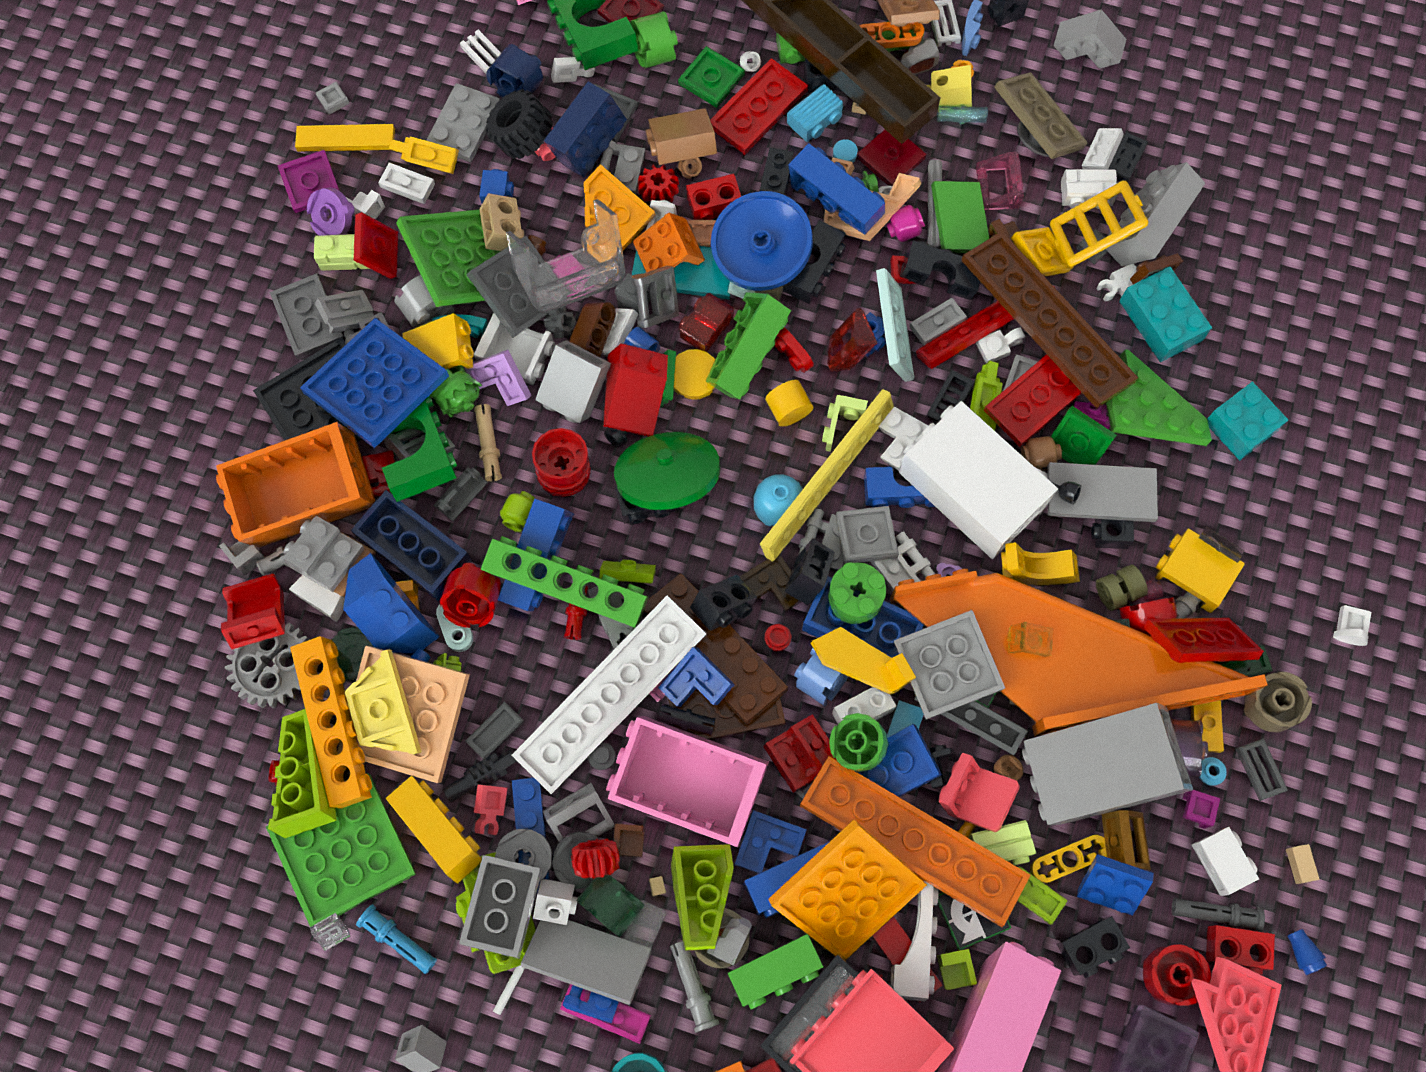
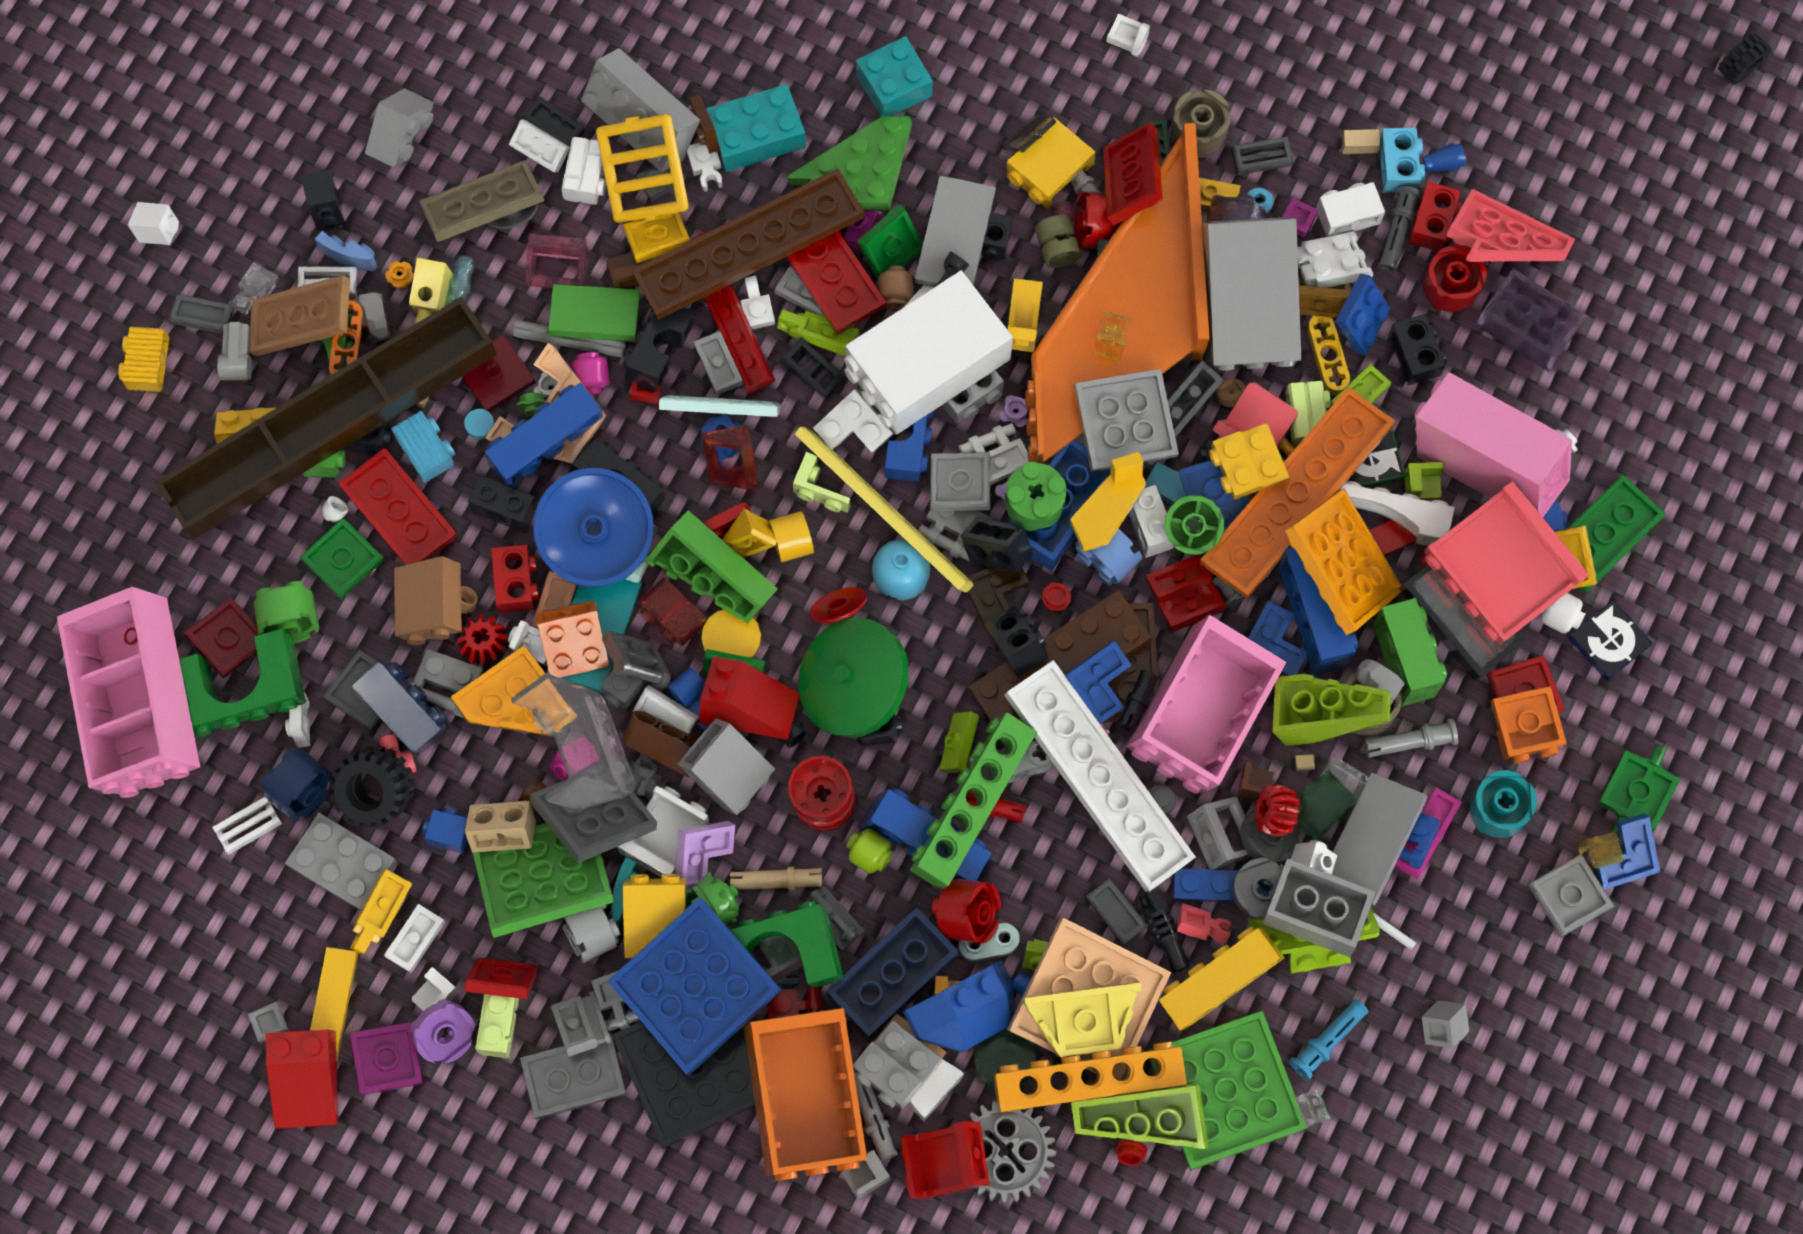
camera: 85 degrees left, 0 degrees up
none -> red slope [266,1030,338,1129]
none -> yellow slope [722,509,777,558]
none -> red dish [810,587,867,623]
none -> light grey brick [942,370,1004,424]
none -> yellow plate [1209,423,1289,500]
none -> white plate [1297,232,1373,288]
none -> medium azure brick [1379,128,1425,193]

